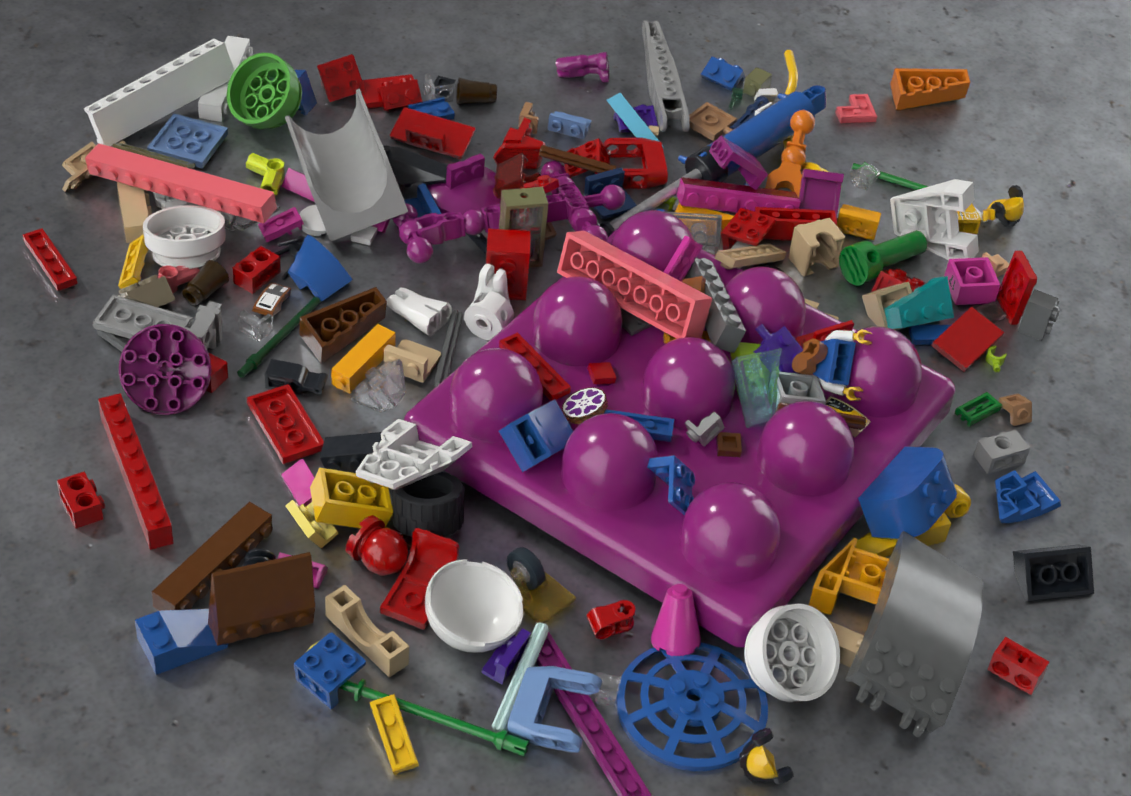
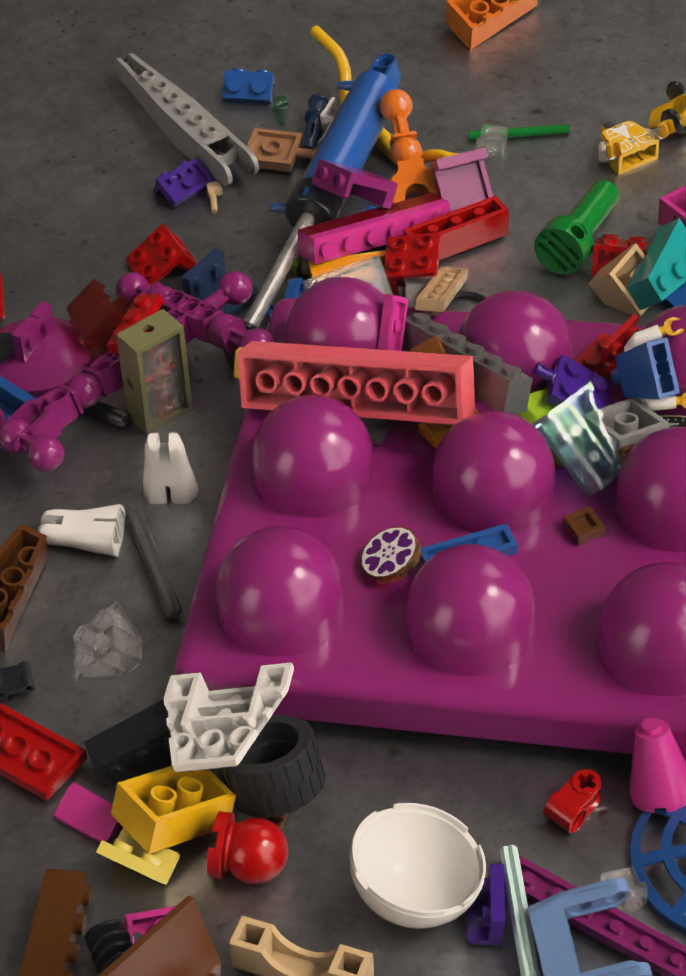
camera: 20 degrees left, 0 degrees up
light orange brick [331,324,396,394] -> none
red bracket [380,528,459,630] -> none
tan bracket [384,339,441,383] -> none
white piece [464,291,514,340] -> none
red piece [486,228,530,301] -> none
red piece [493,117,546,169] -> none
red plate [499,332,571,401] -> none
blue slope [499,399,573,472] -> none
clear yellow plate [507,547,576,624] -> none
medium nougat bracket [518,102,539,134] -> none
reddish brown axle [539,145,616,173] -> none
medium blue bracket [548,111,591,139] -> none
magenta piece [555,52,609,83] -> none
red tile [587,362,616,385] -> none
red connector [603,138,668,189] -> none
medium azure sticker [607,93,664,148] -> none
blue bracket [647,456,695,515] -> none
light grey bracket [685,412,725,447] -> none
olive brick [743,67,772,97] -> none
white tile [754,88,778,103] -> none
tan piece [788,218,845,277] -> none
dark orange piece [792,339,828,375] -> none
coral tile [836,94,877,123] -> none
light orange bracket [837,204,881,240] -> none
white wedge [890,179,979,260] -> none

